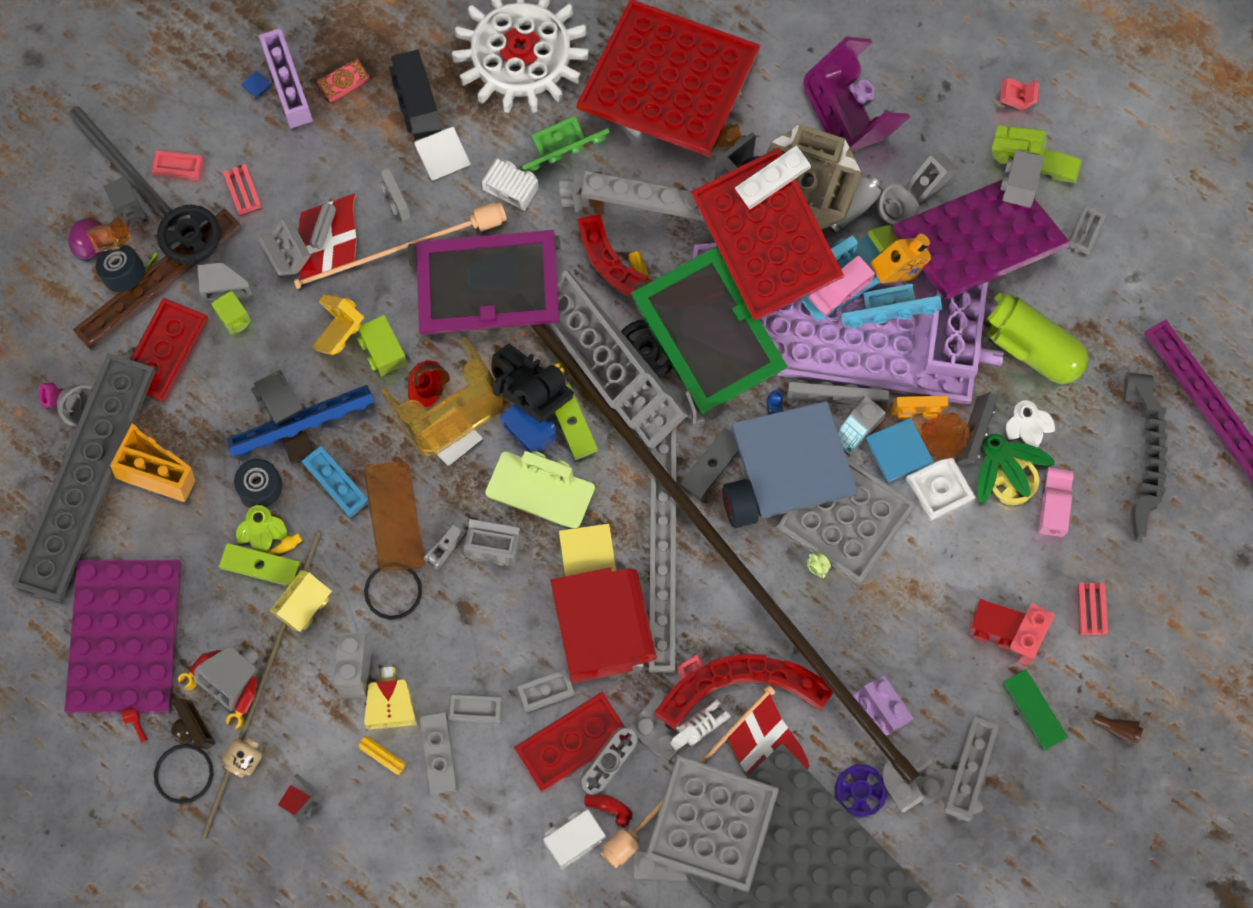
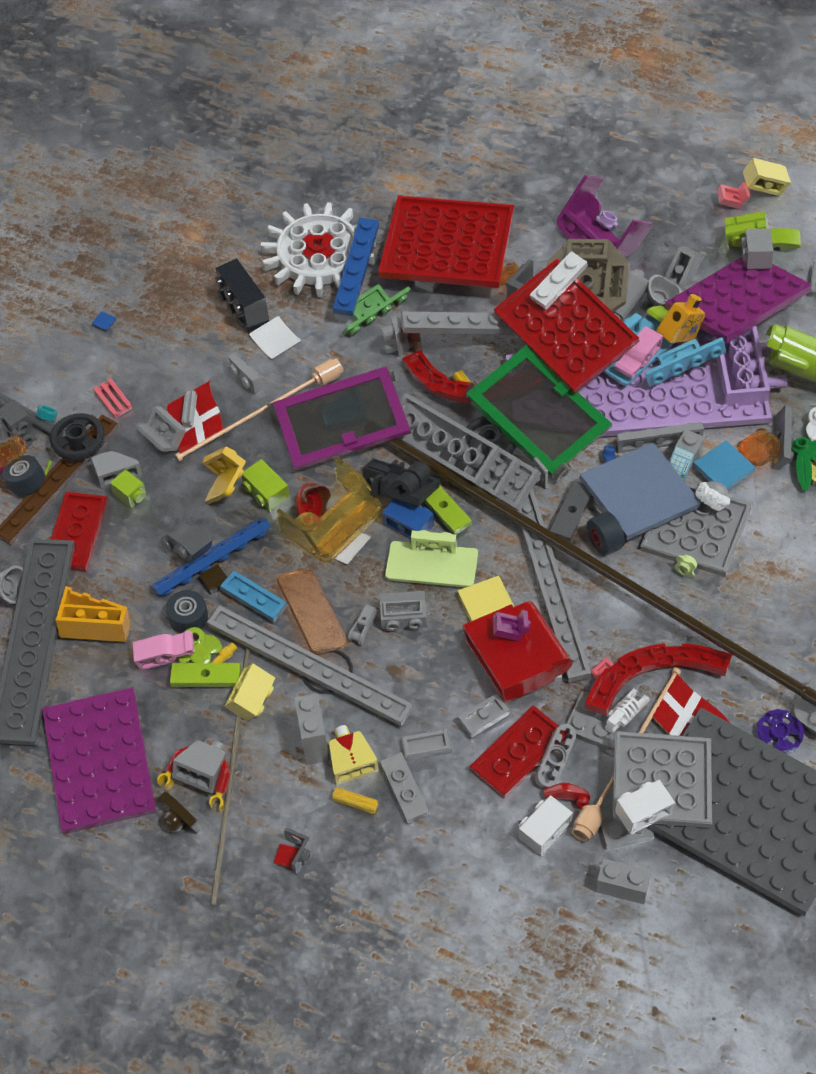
camera: 10 degrees left, 15 degrees down
red hand [122,708,147,743] -> none
coral tile [151,150,204,180] -> none
black piece [154,744,213,804] -> none
tan head [222,737,262,778] -> none
lavender brick [258,28,313,128] -> none
tile [317,59,370,103] -> none
white brick [482,159,539,211] -> none
lavender bracket [853,675,914,736] -> none
light orange plate [890,396,948,419] -> none
white tile [906,455,976,521] -> none
none -> teal tile [35,405,58,421]
none -> bright pink piece [133,631,195,671]
none -> light grey plate [207,605,413,727]
none -> blue plate [333,218,379,316]
none -> magenta bracket [493,610,530,641]
none -> white brick [615,780,675,835]
none -> white hair [695,481,730,511]
none -> light yellow brick [742,158,791,196]

